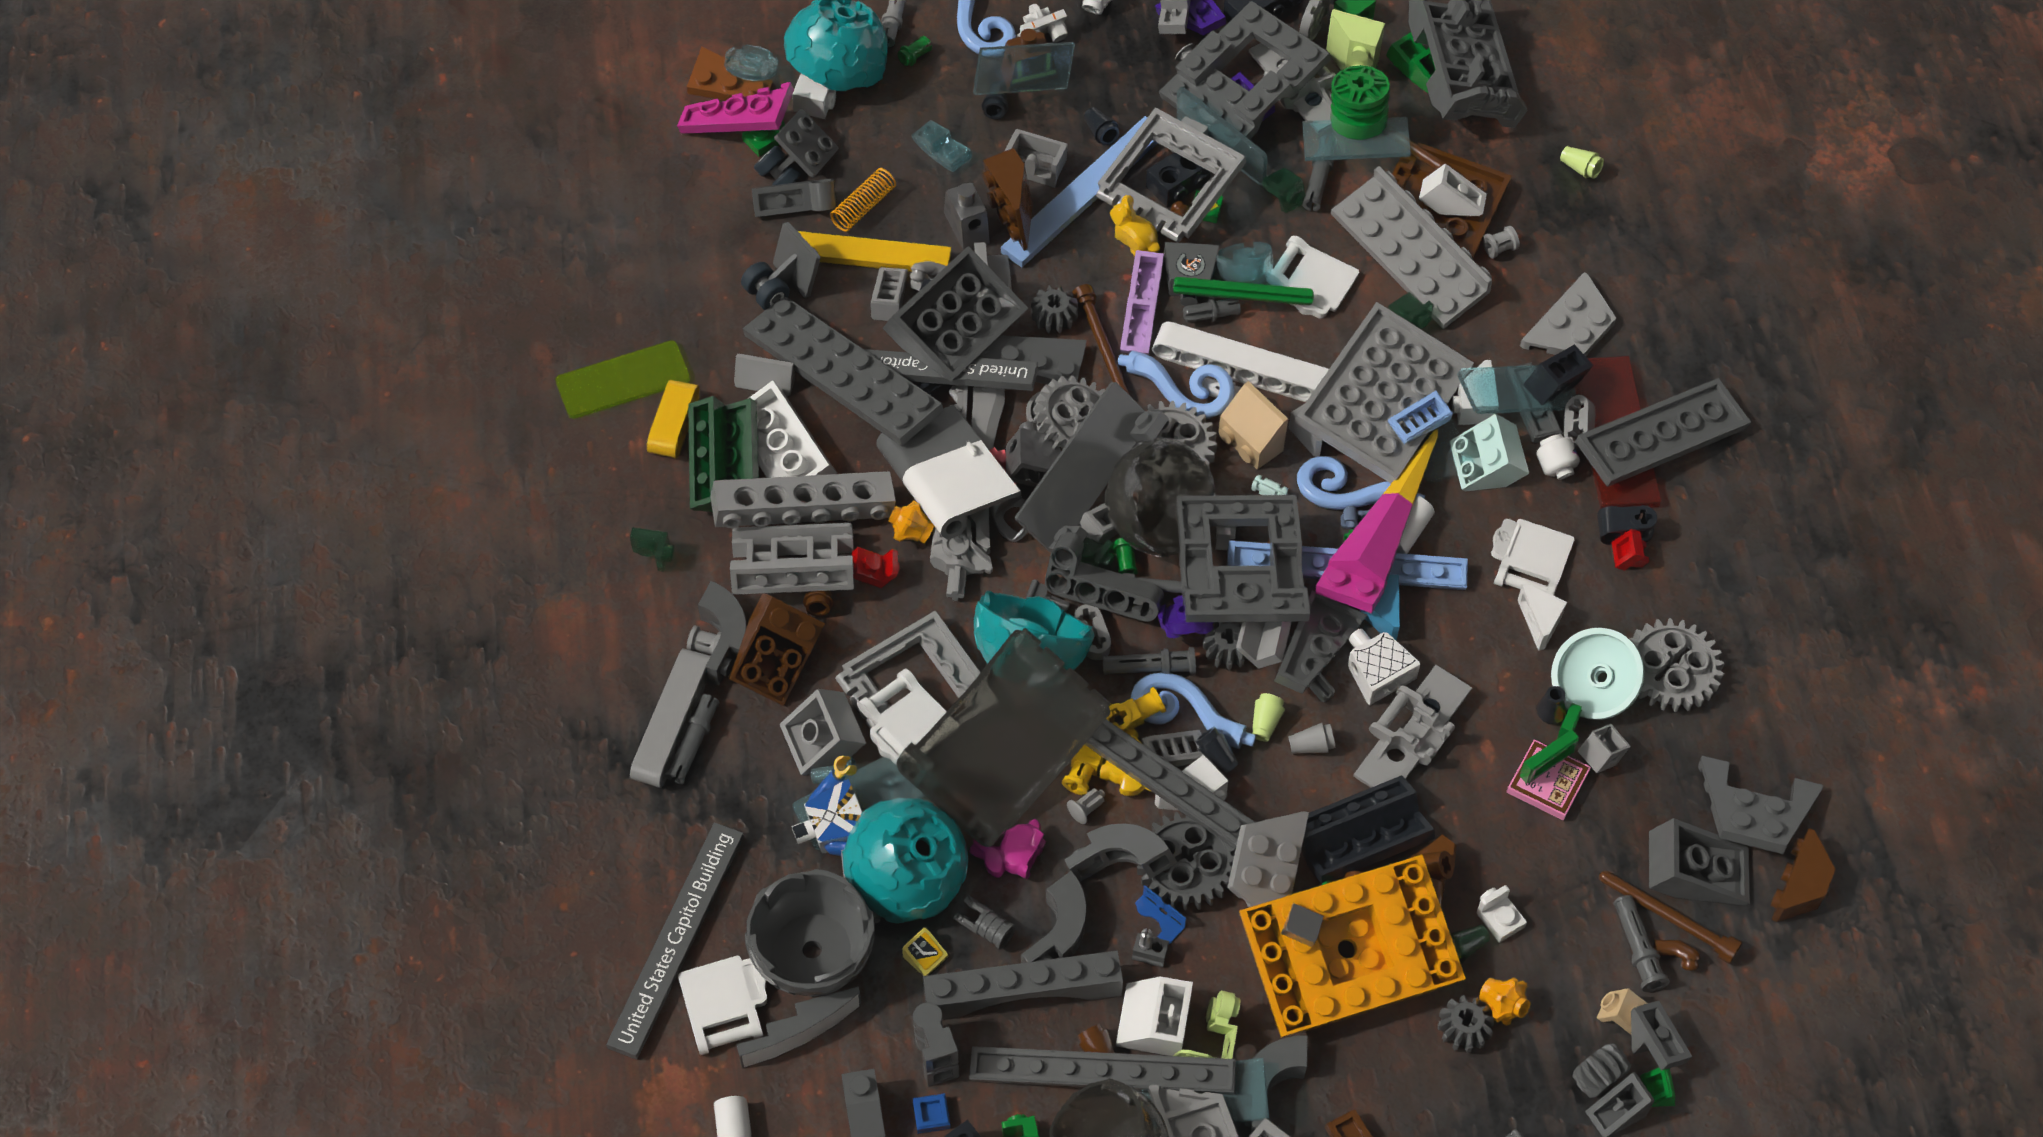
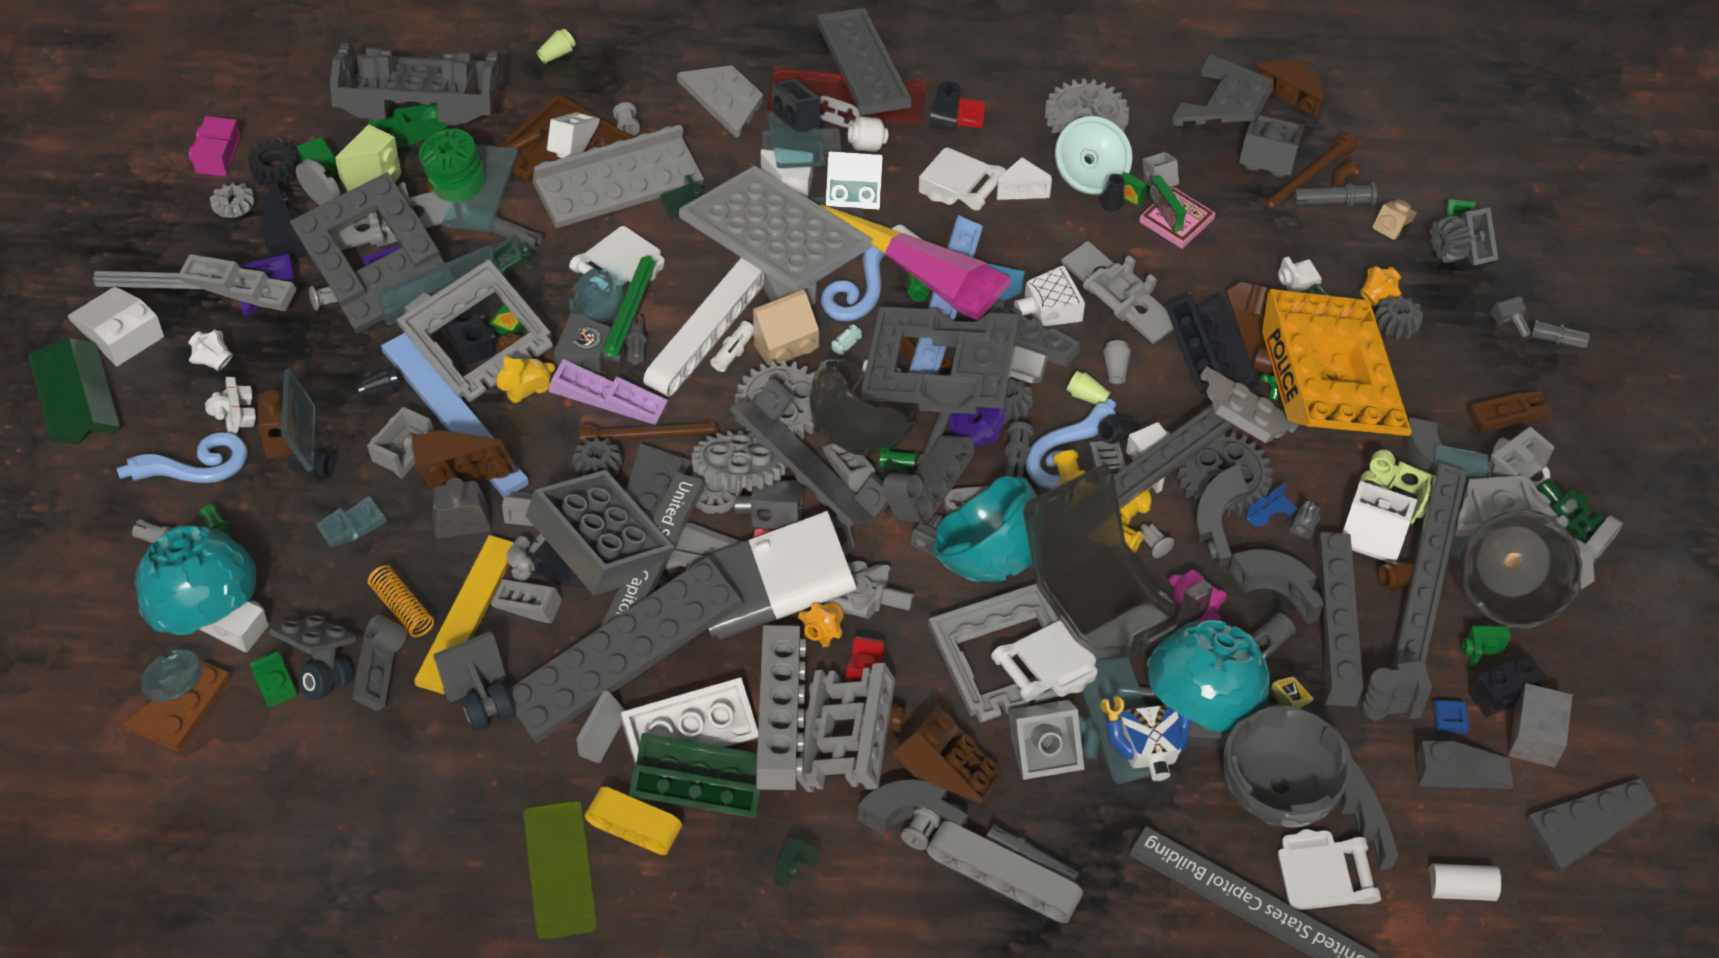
camera: 80 degrees left, 5 degrees down
dark pink wing [677,82,794,133] -> none
light blue plant [1118,351,1235,418] -> none
dark grey slope [1281,903,1324,947] -> none
sand blue hand [1341,506,1369,529] -> none
light blue slope [1387,391,1453,444] -> none
dark grey slope [1631,1000,1693,1071] -> none

